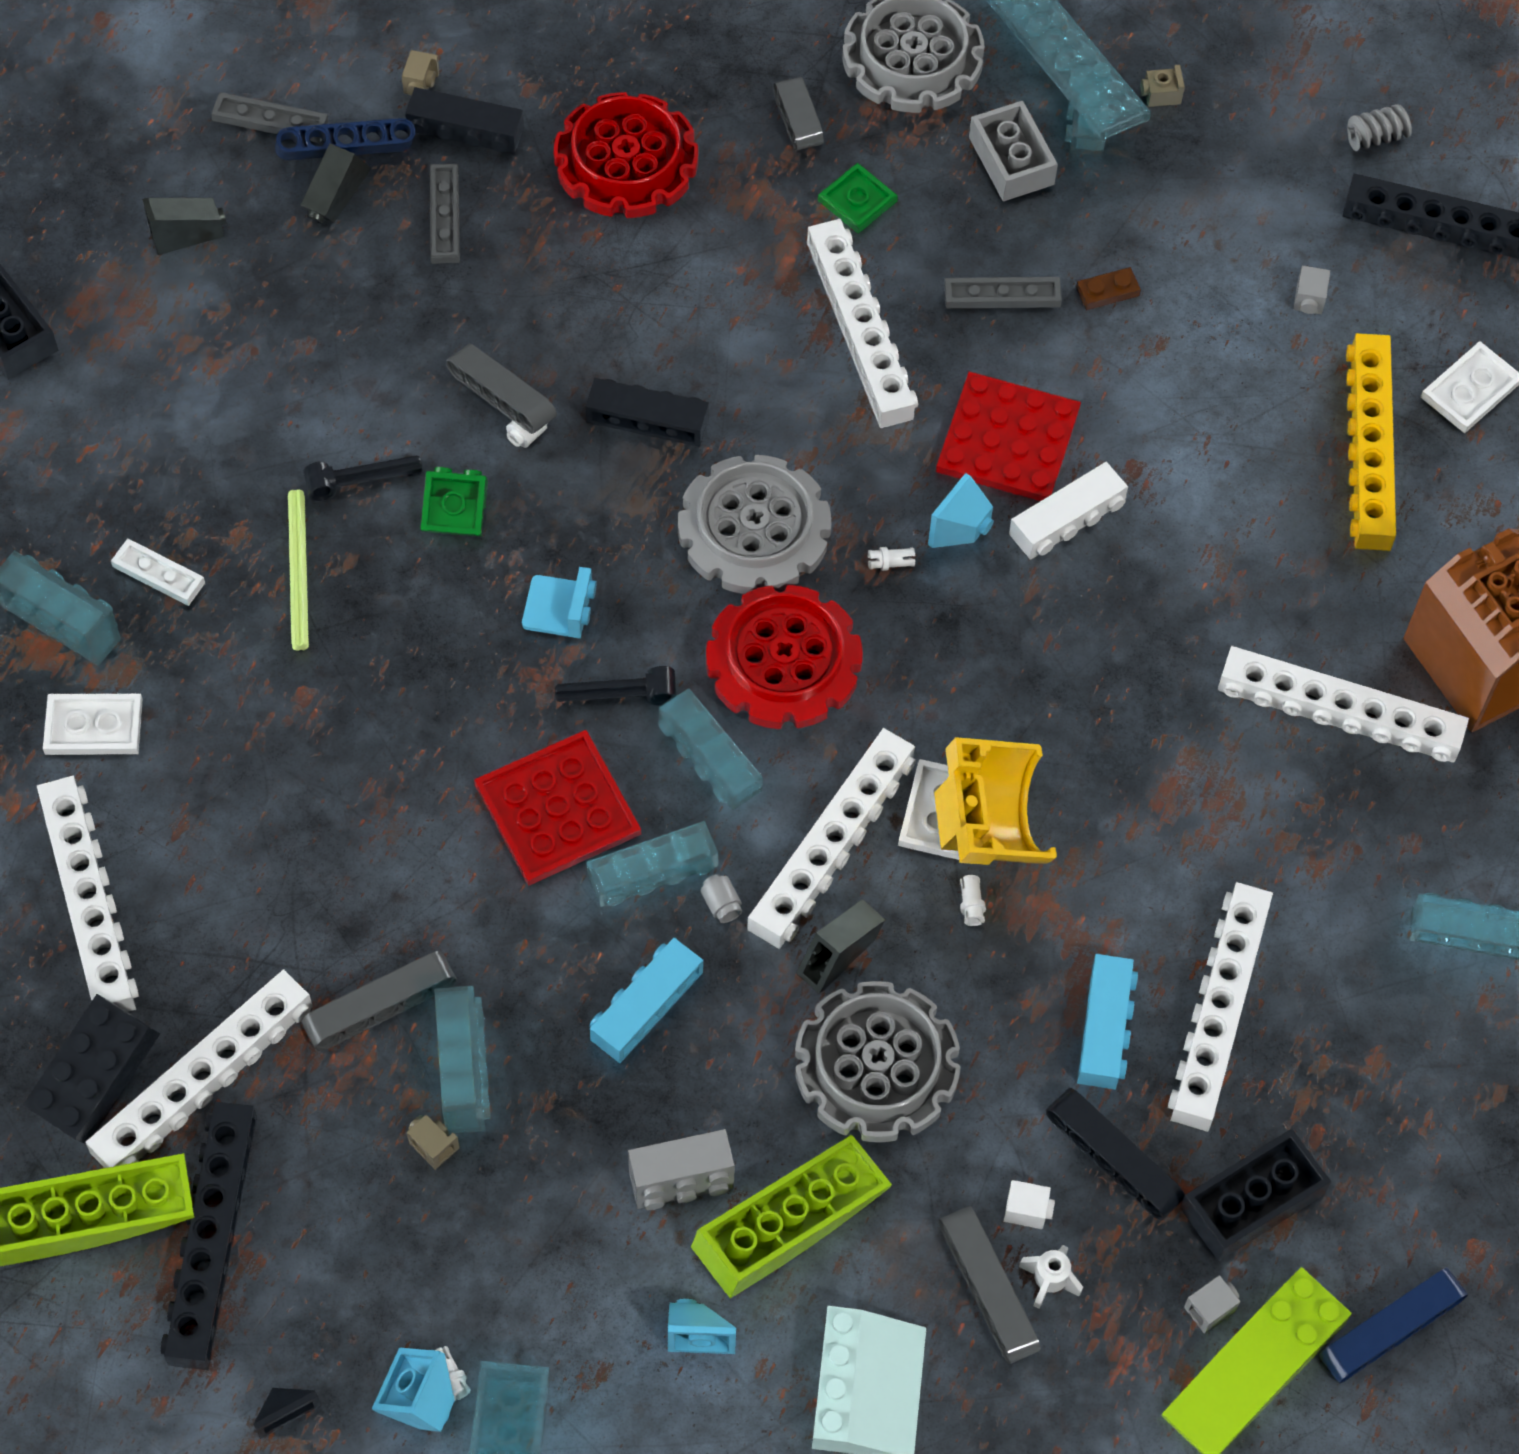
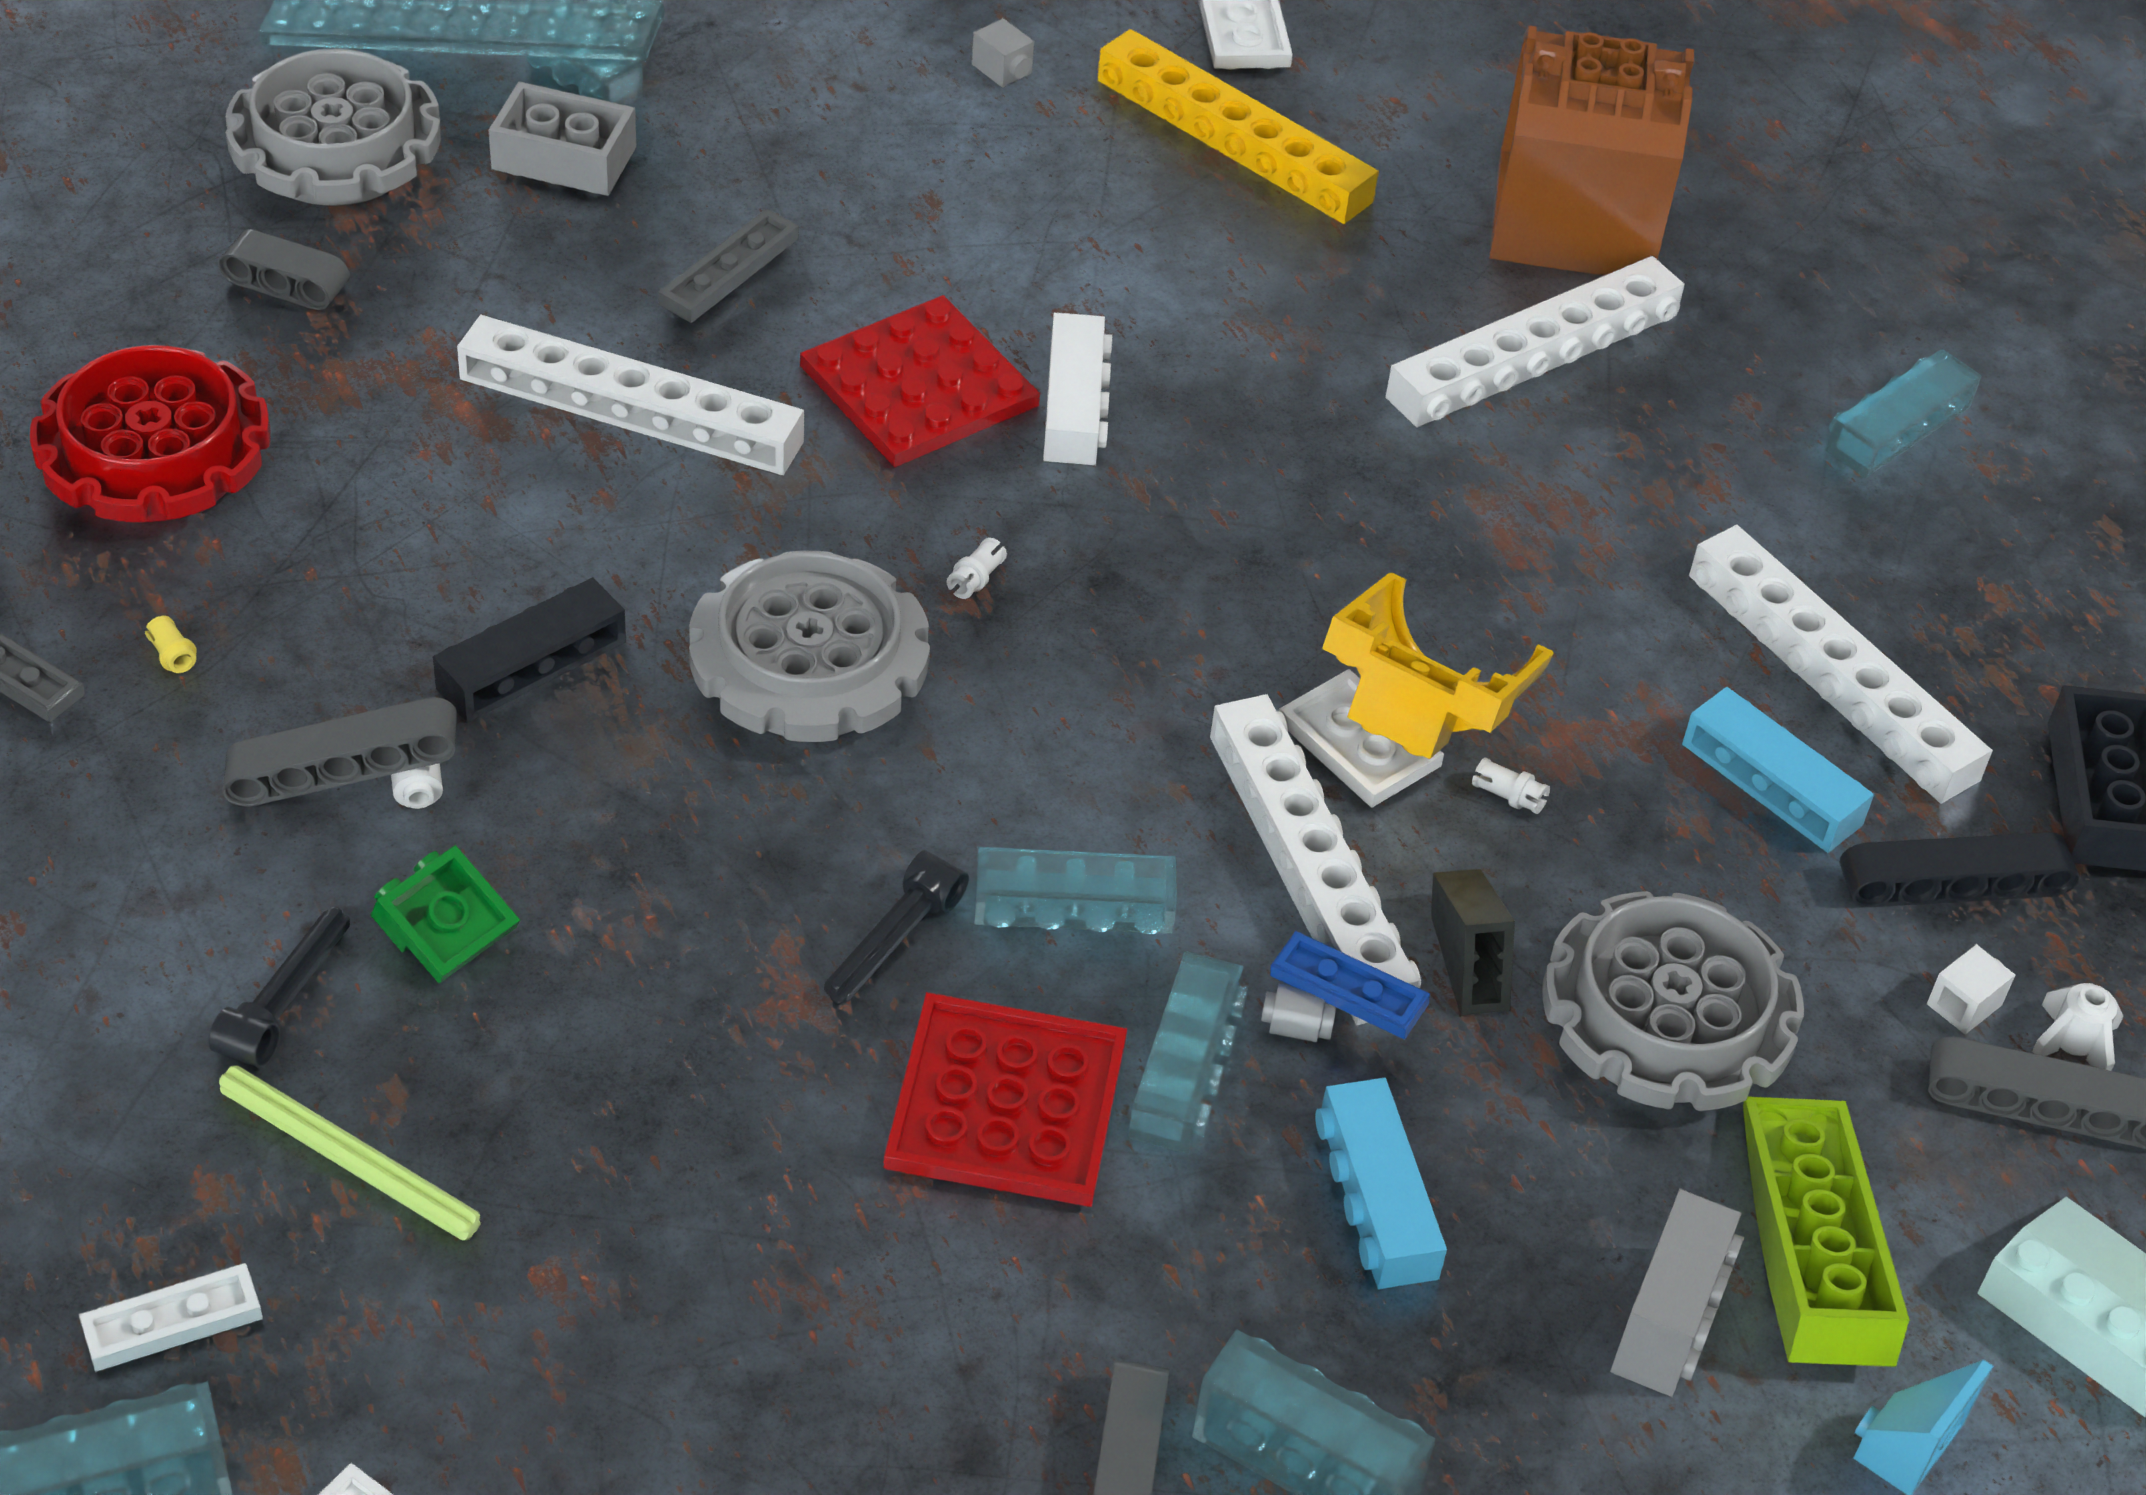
camera: 55 degrees left, 15 degrees down
medium azure bracket [522,567,597,639] -> none
red piece [706,585,863,729] -> none
green tile [818,163,898,234] -> none
medium azure slope [928,473,994,548] -> none
reddish brown plate [1076,267,1141,310] -> none
none -> light yellow pin [145,616,197,673]
none -> blue tile [1270,931,1430,1040]

